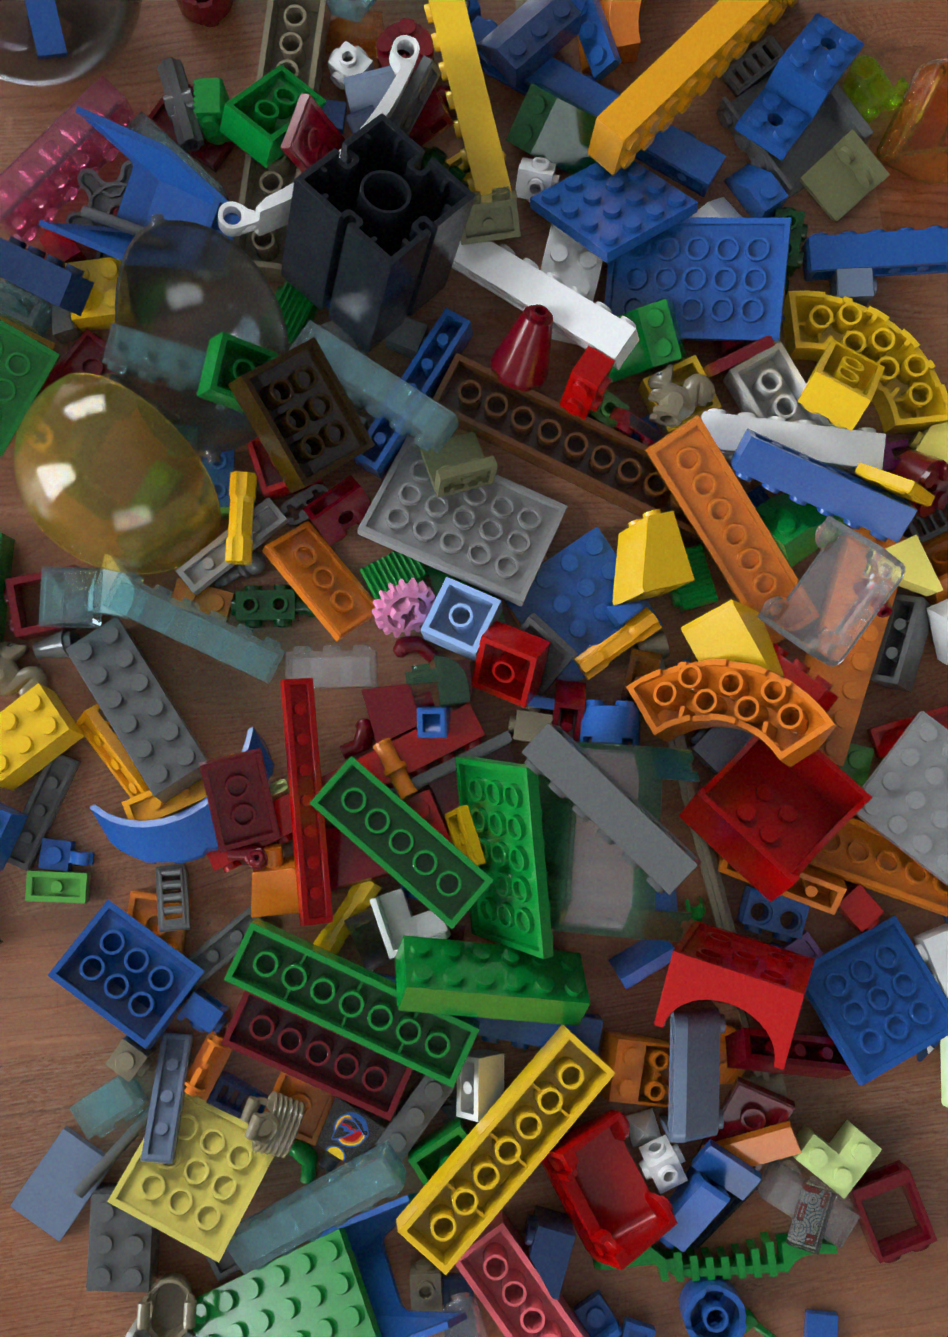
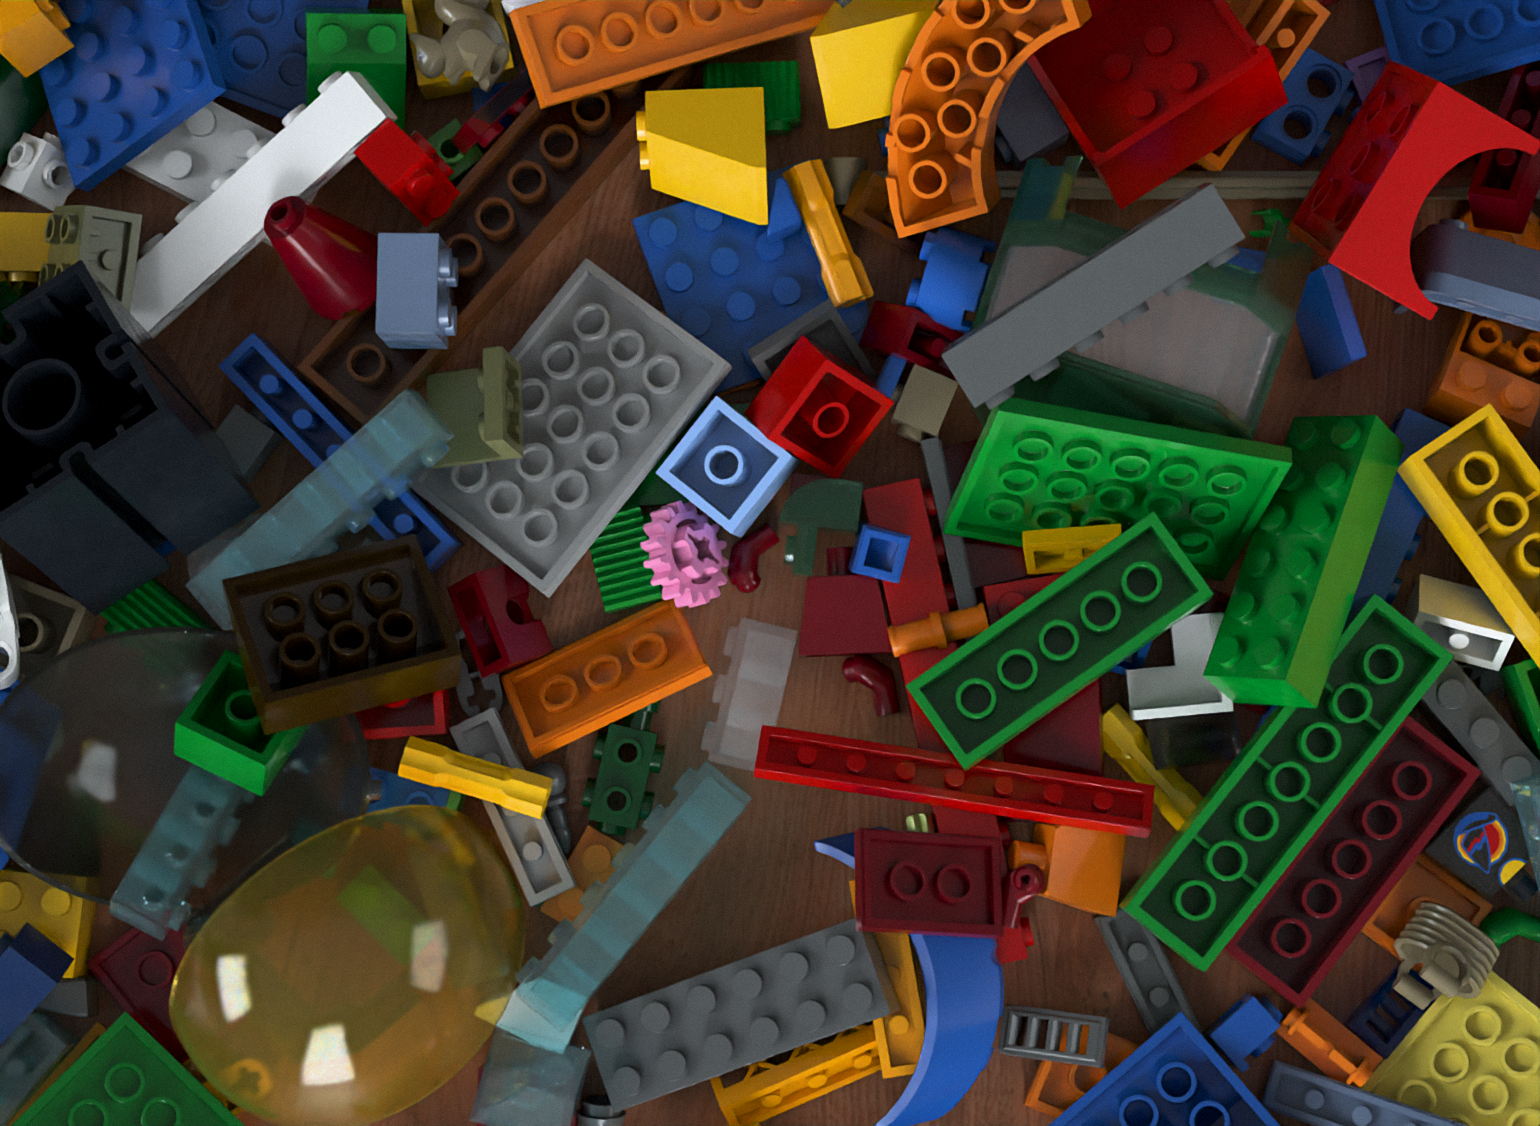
camera: 70 degrees left, 0 degrees up
none -> sand blue brick [376,233,459,349]

